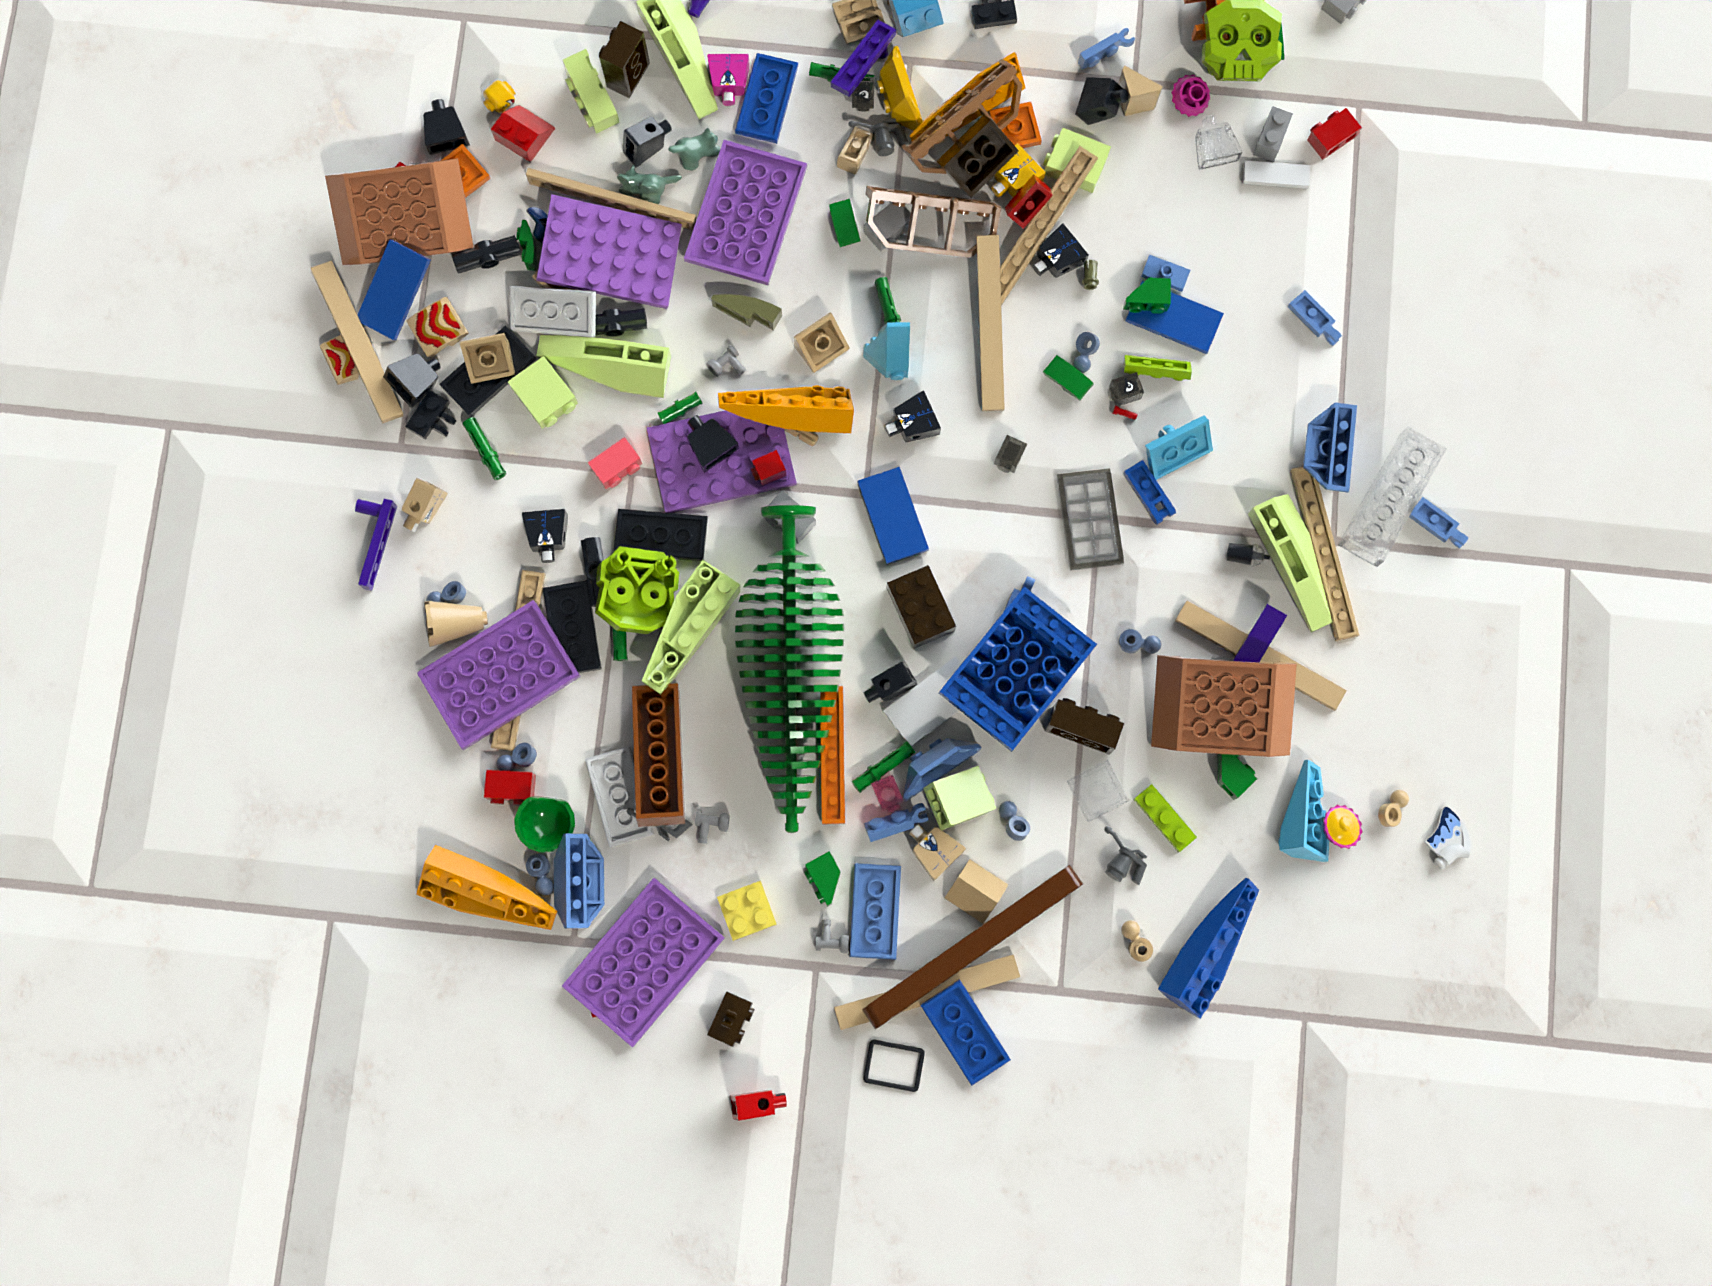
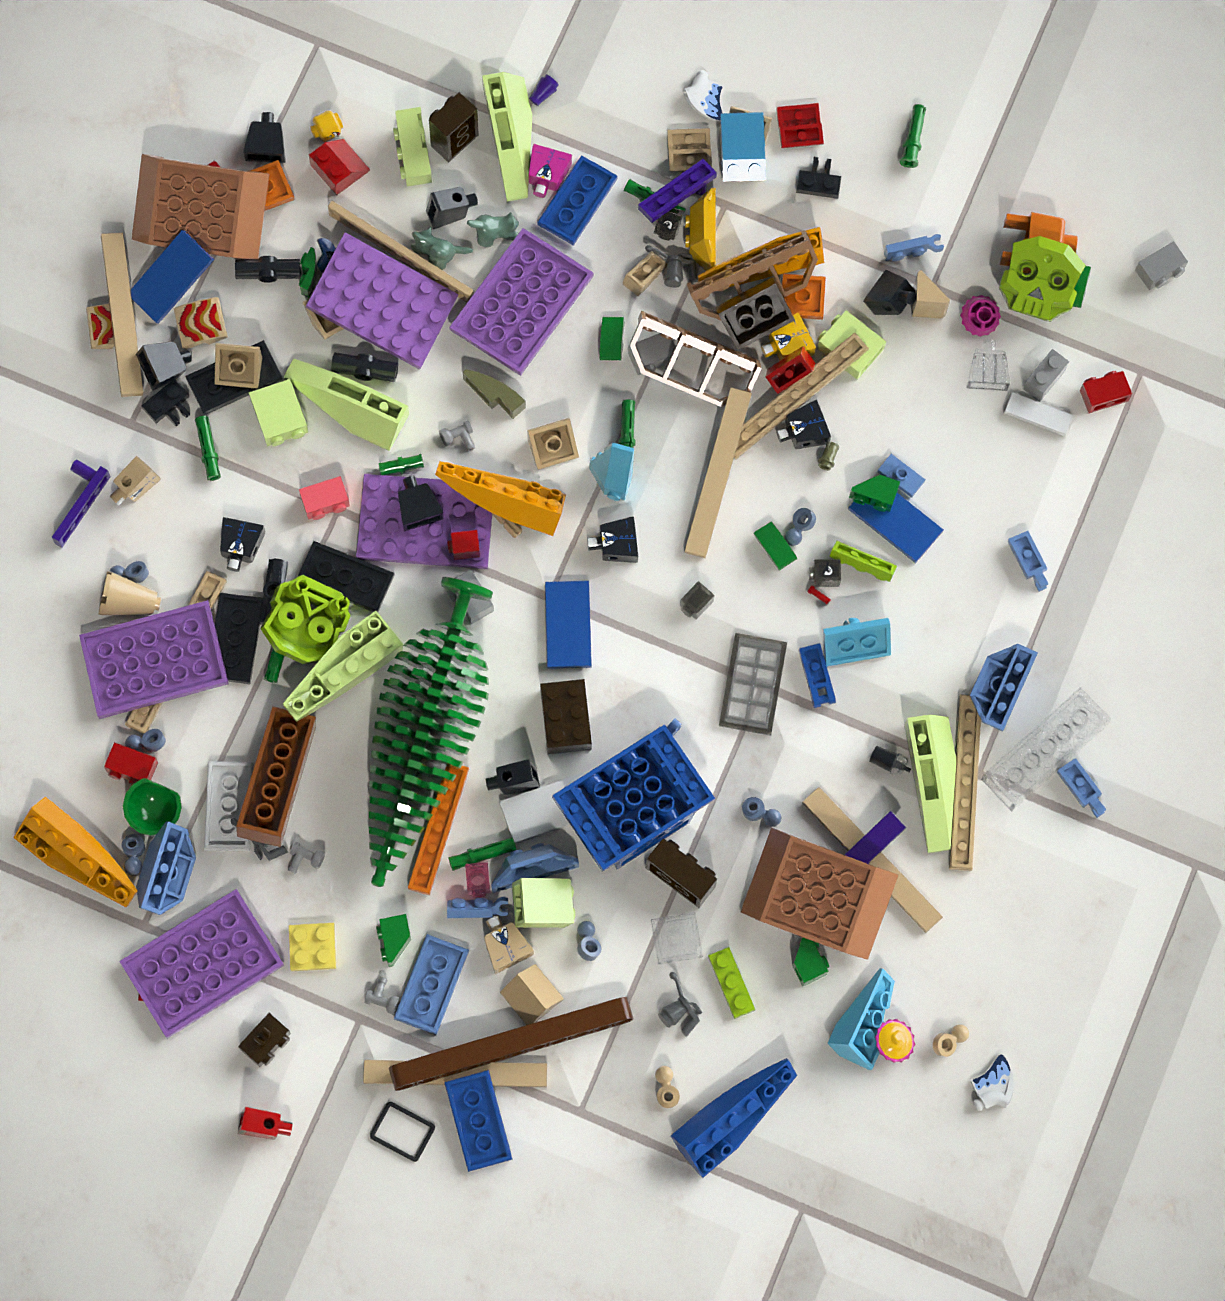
camera: 15 degrees right, 5 degrees down
white tile [510,286,596,337] -> none

